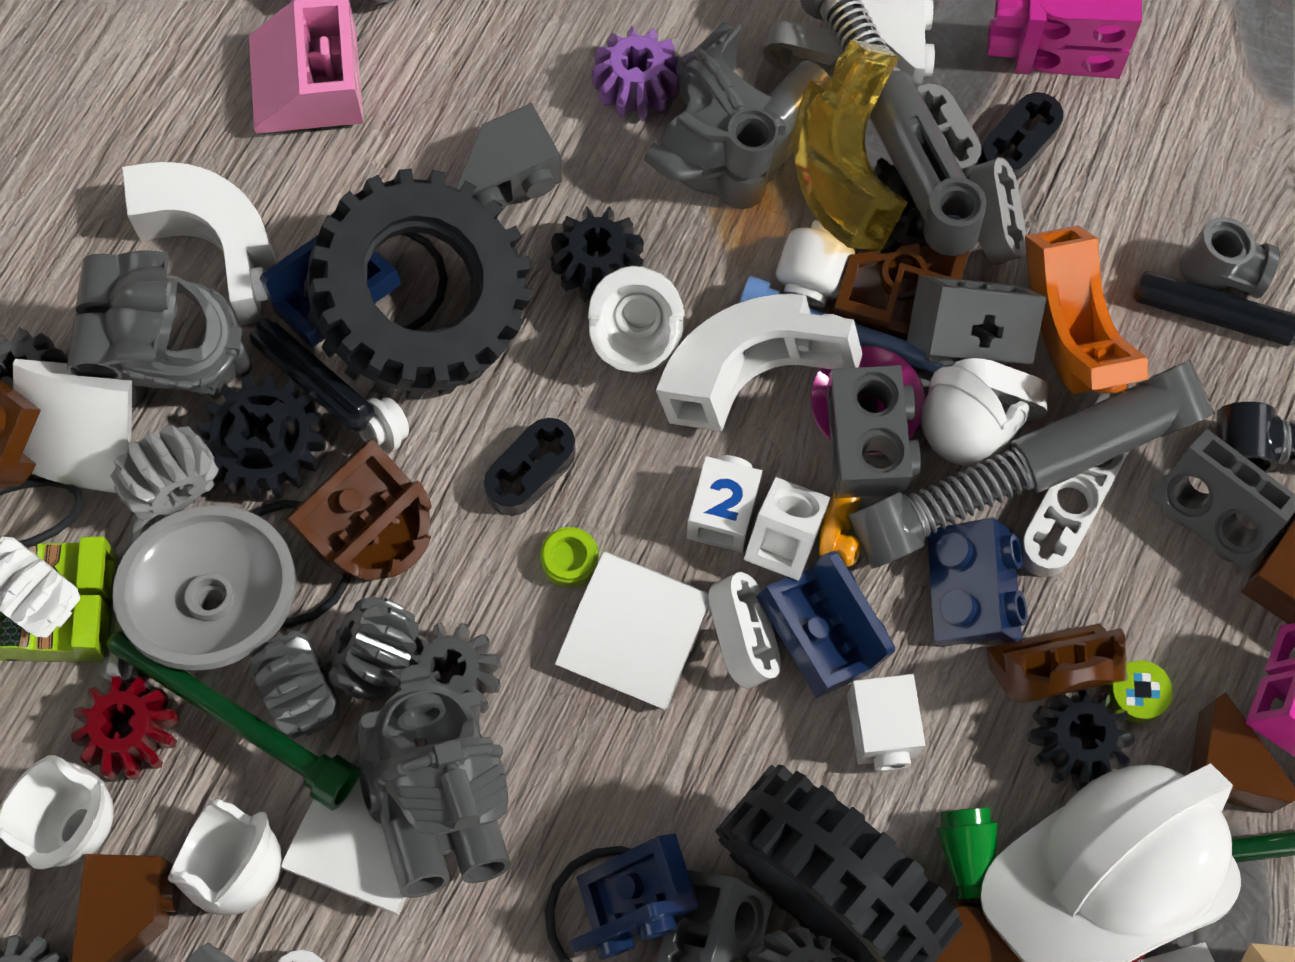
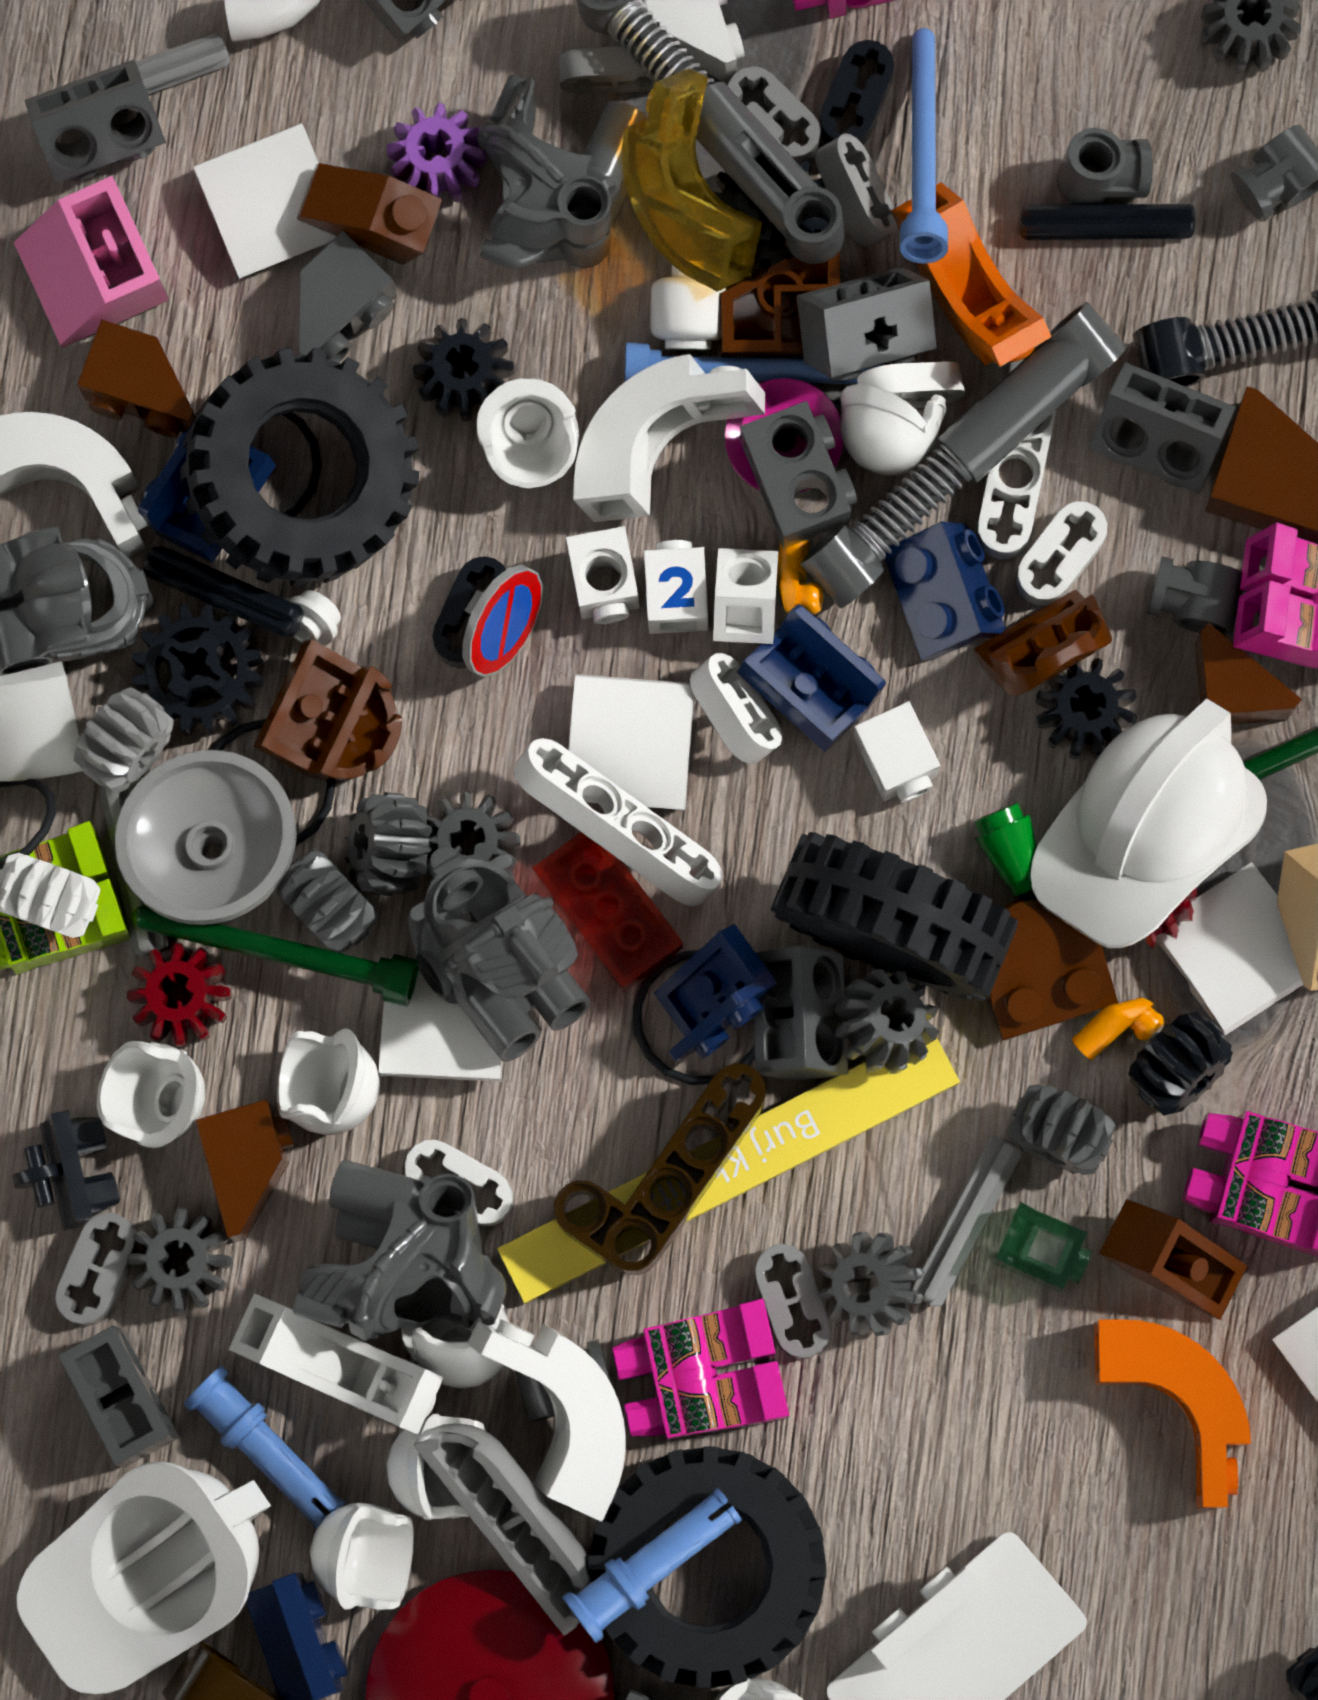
camera: 10 degrees left, 10 degrees up
lime tile [540,527,599,588] -> none
lime tile [1108,660,1173,723] -> none
none -> reddish brown slope [77,319,196,438]
none -> white slope [193,123,337,279]
none -> reddish brown slope [296,163,443,265]
none -> piece [462,564,543,677]
none -> white beam [513,738,722,906]
none -> clear red piece [532,832,684,993]
none -> white brick [566,526,640,624]
none -> medium blue piece [900,28,948,264]
none -> white beam [1016,501,1107,606]
none -> dark grey piece [1147,556,1243,637]

